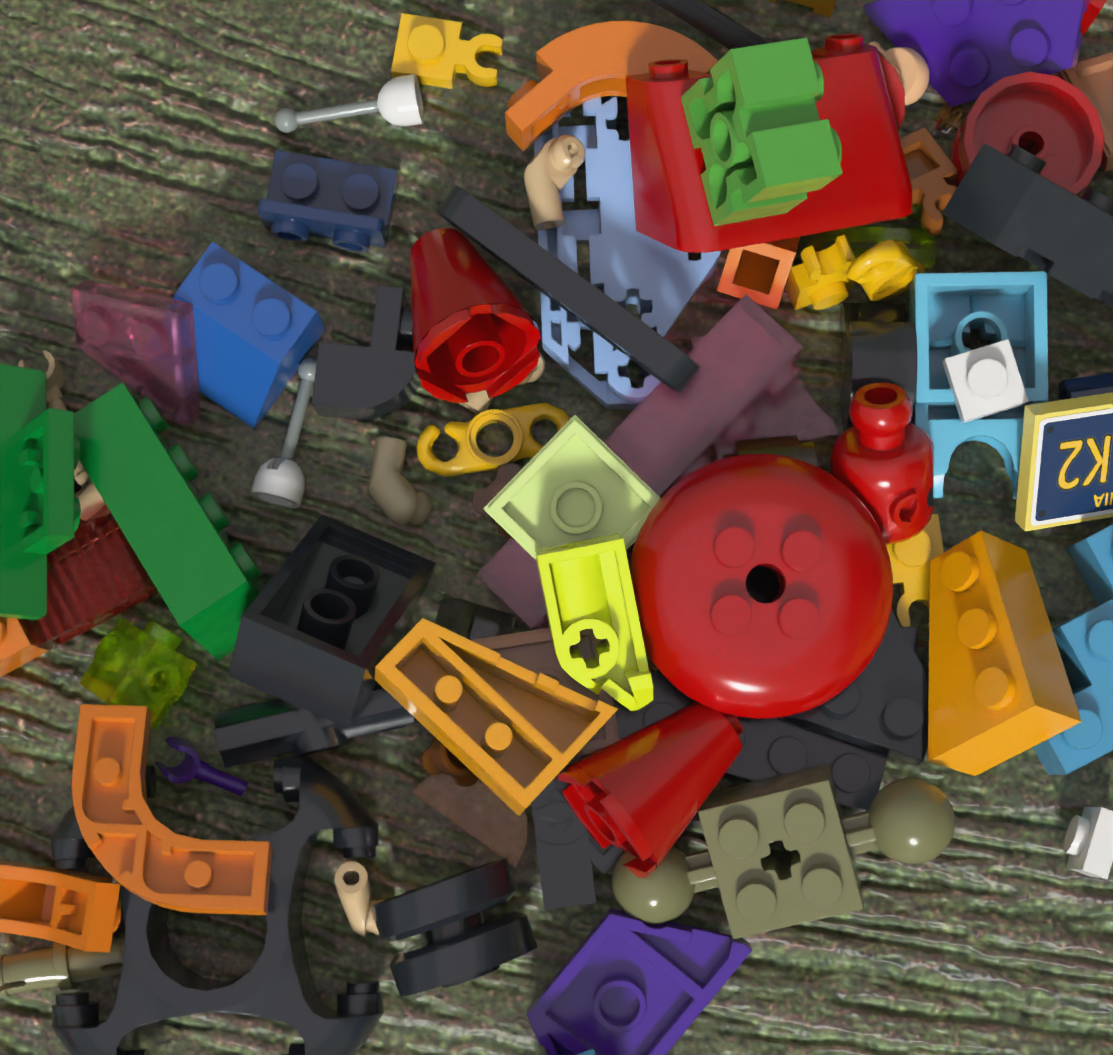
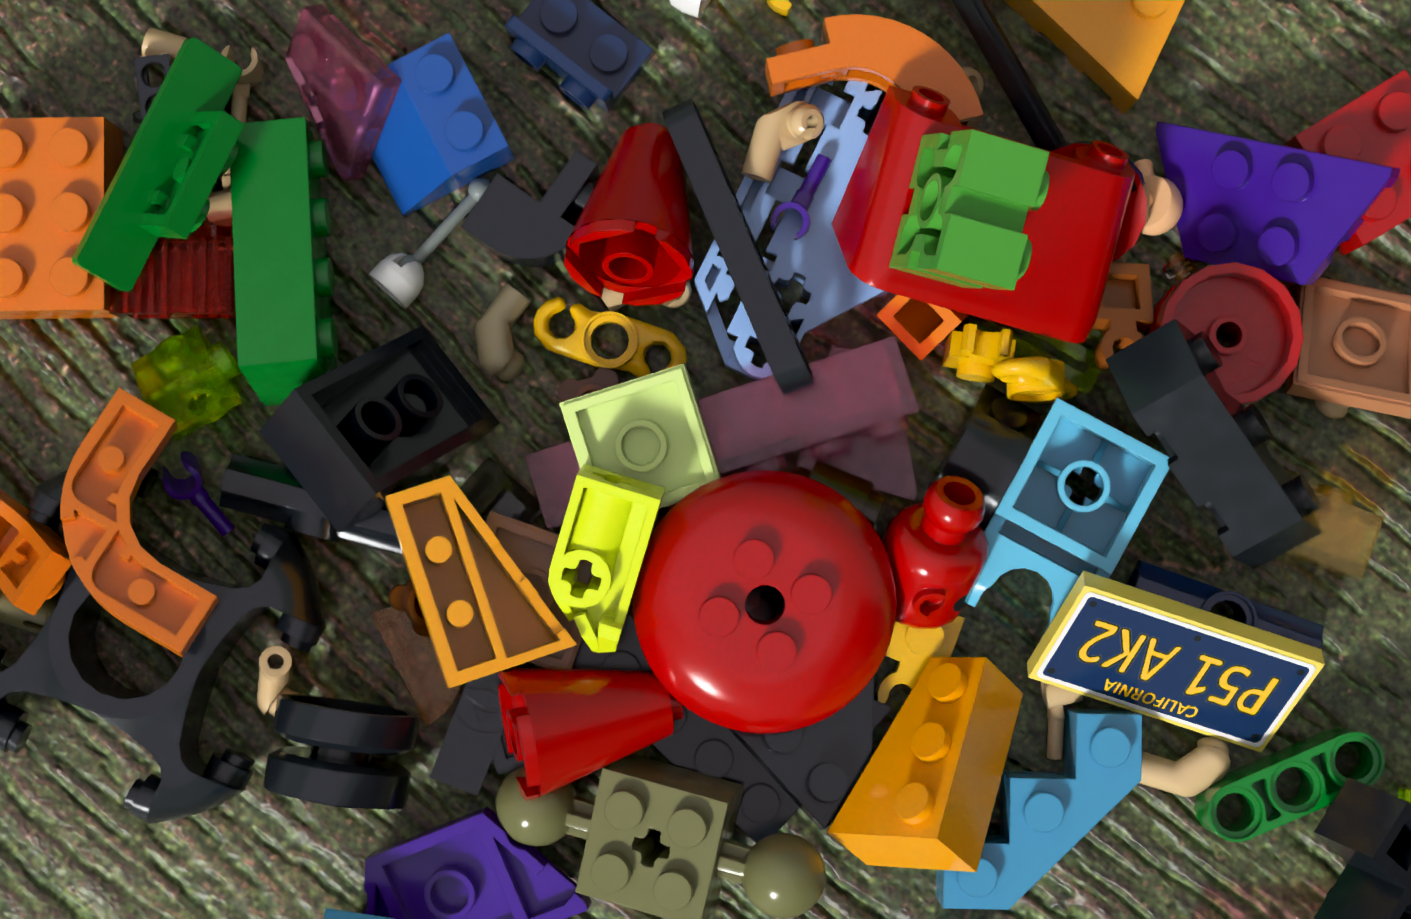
camera: 30 degrees right, 5 degrees up
white plate [942,339,1029,423] -> none
none -> dark purple hand [771,154,832,240]
none -> tan hand [1040,681,1083,760]

